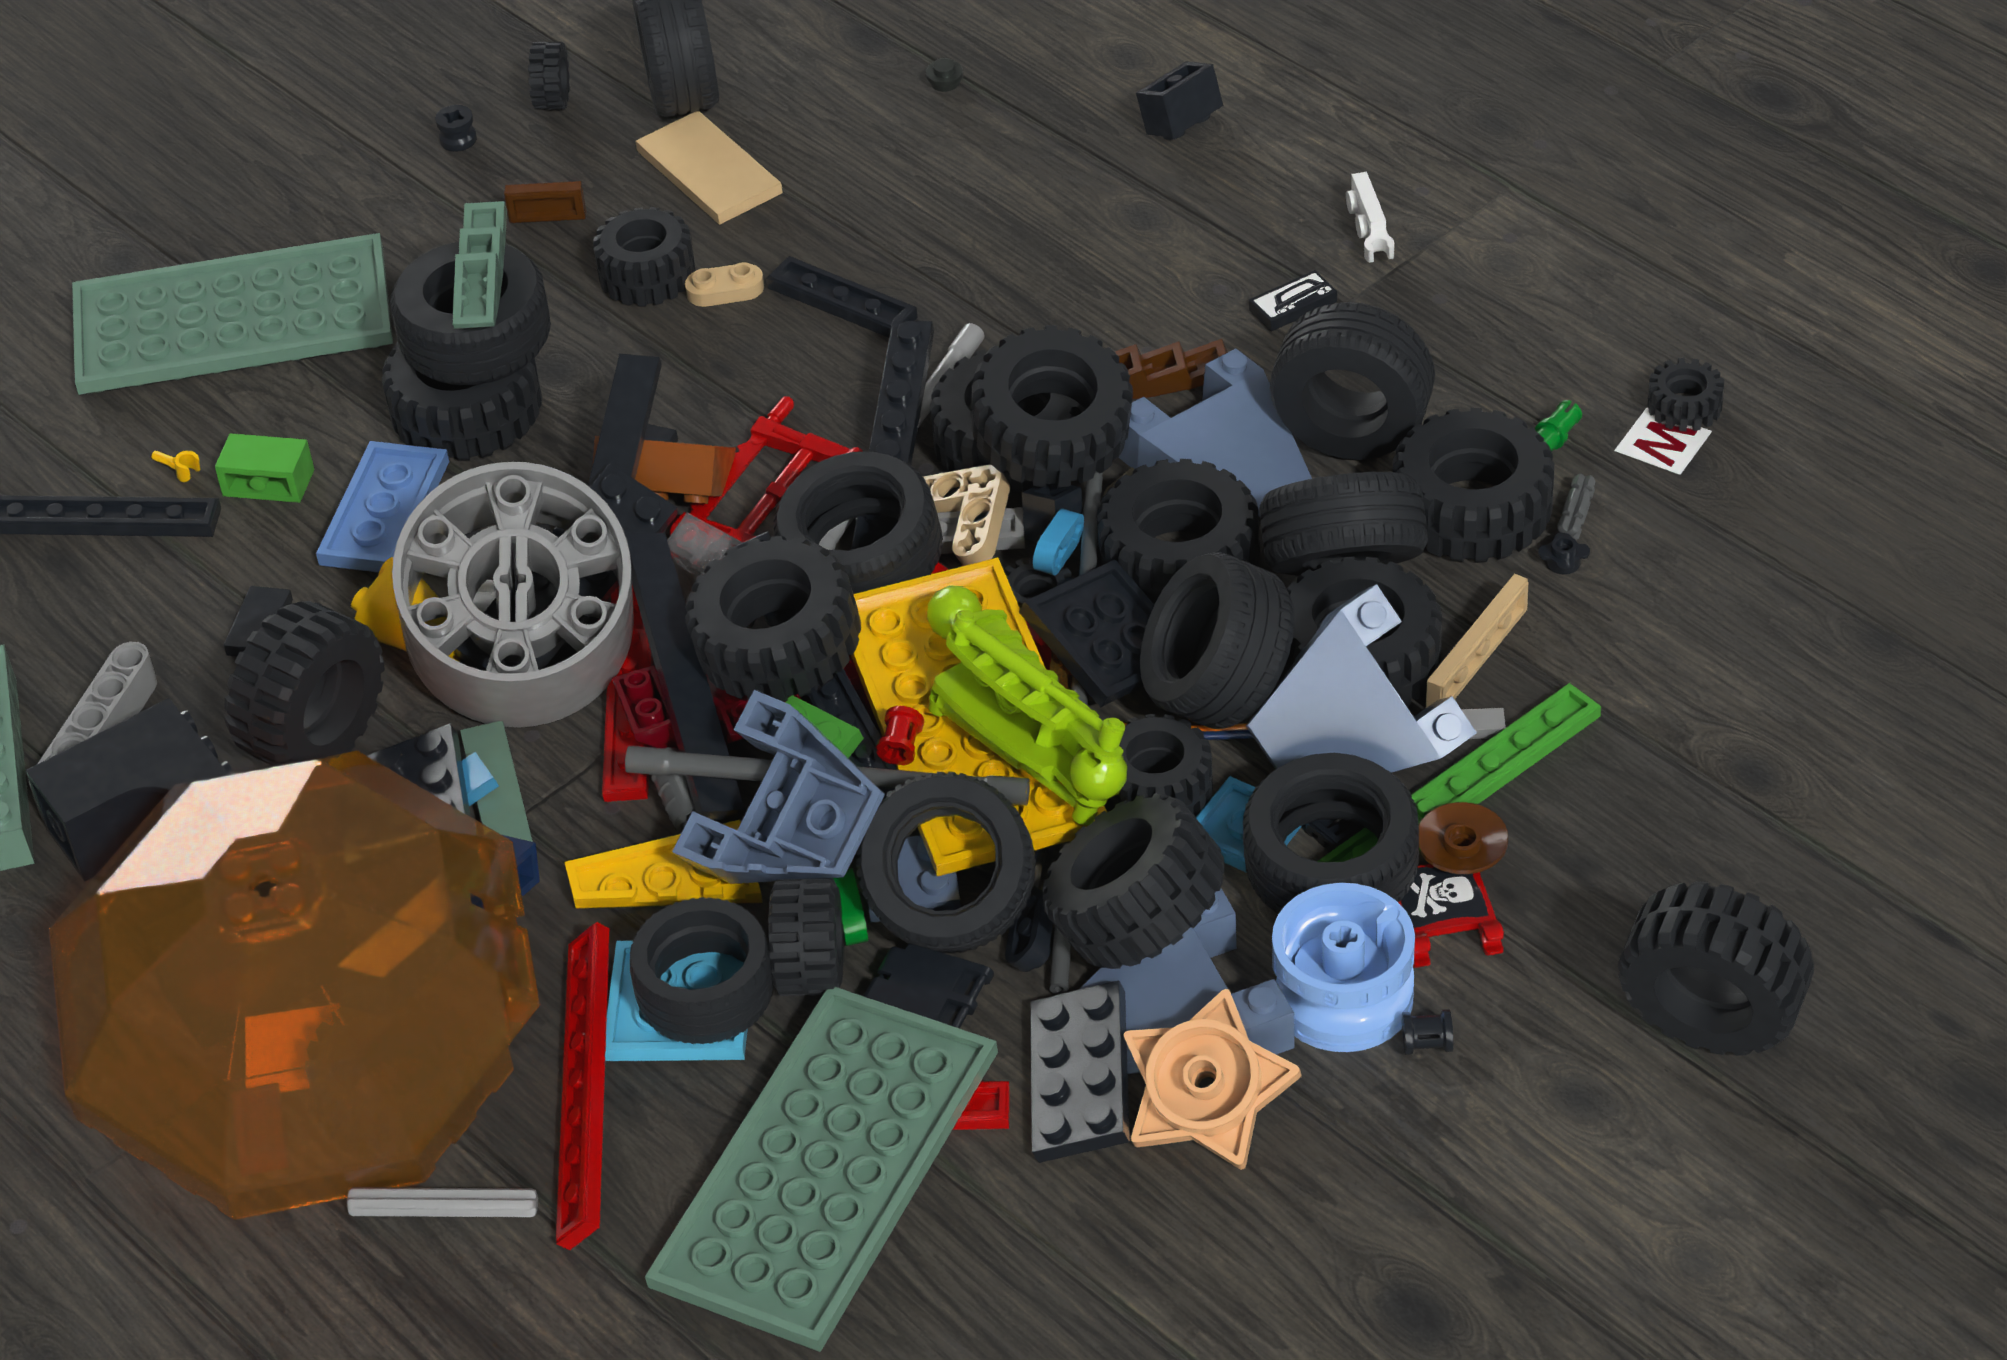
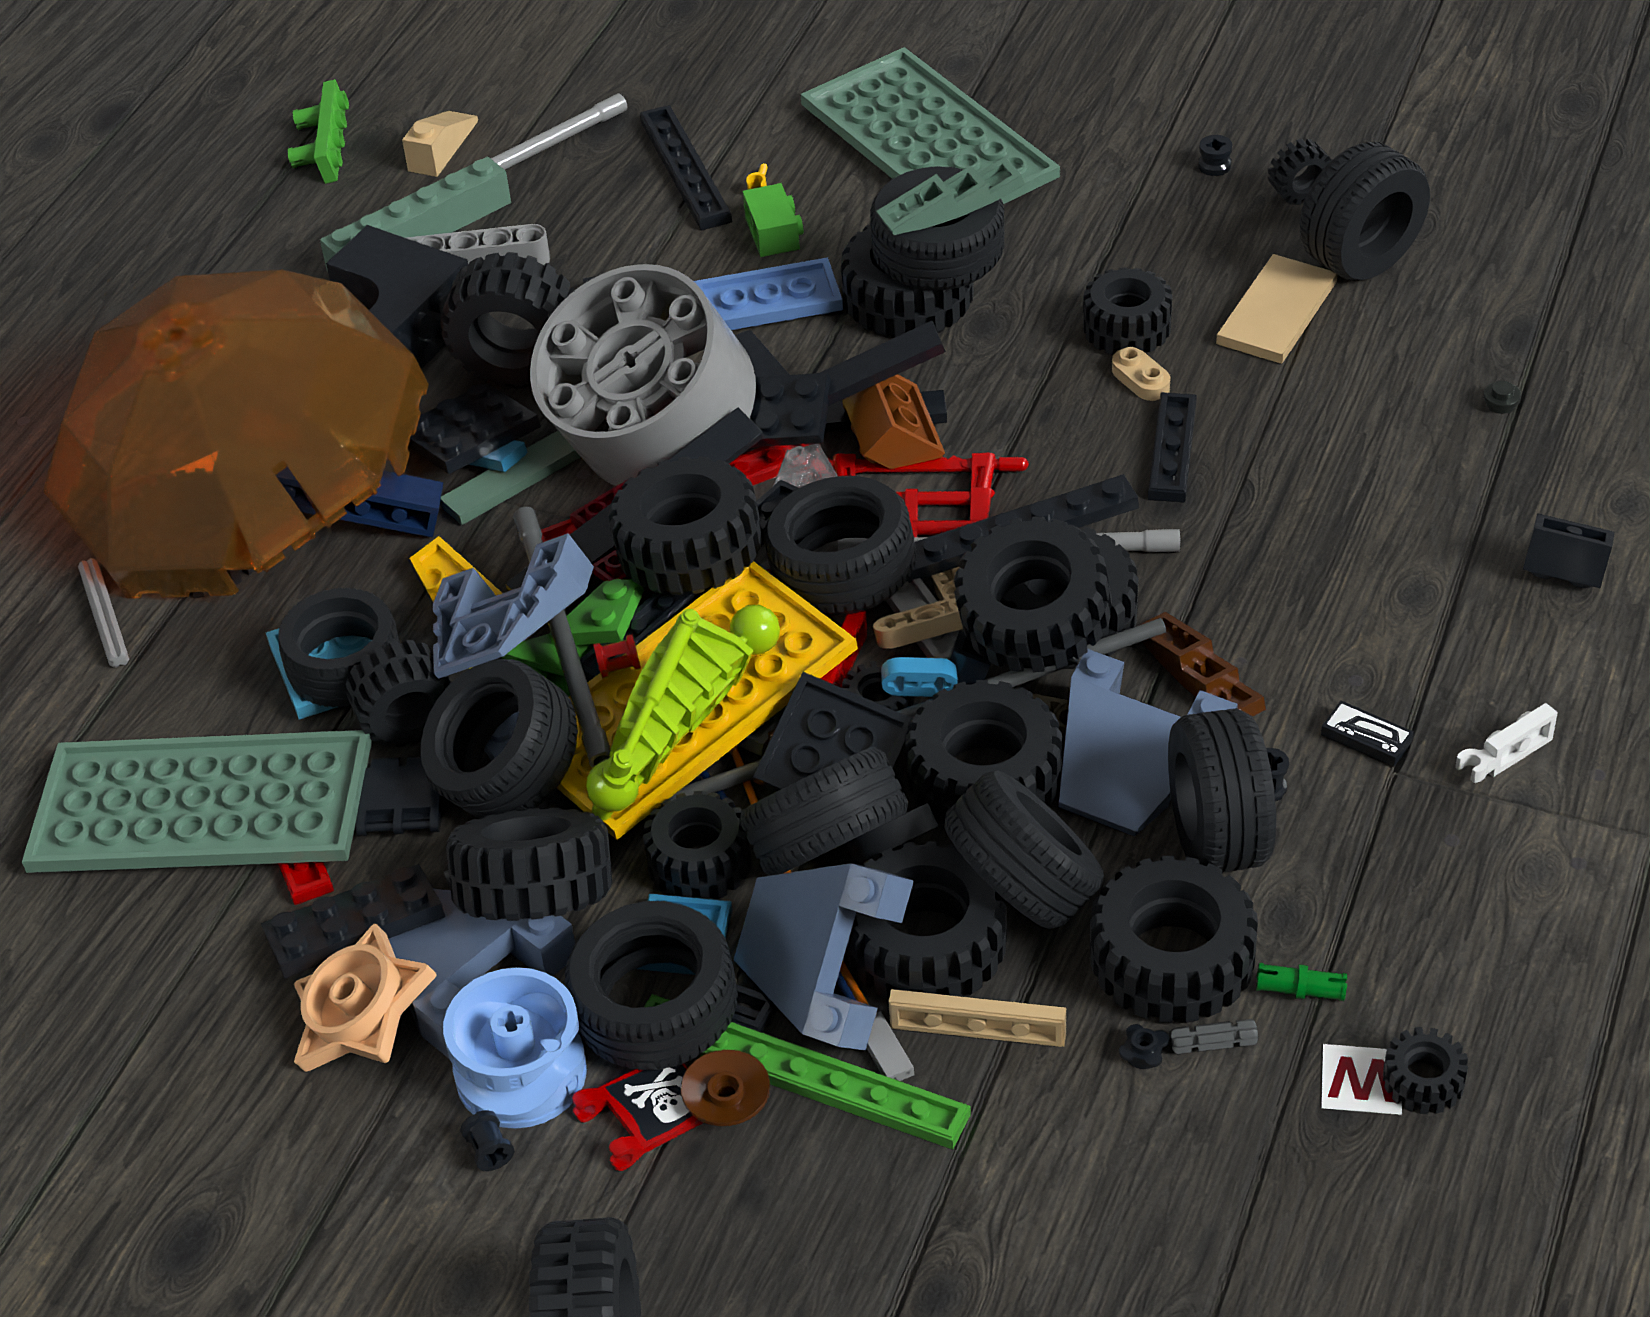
camera: 65 degrees right, 0 degrees up
reddish brown tile [504,181,586,223] -> none
red tile [556,922,610,1250] -> none

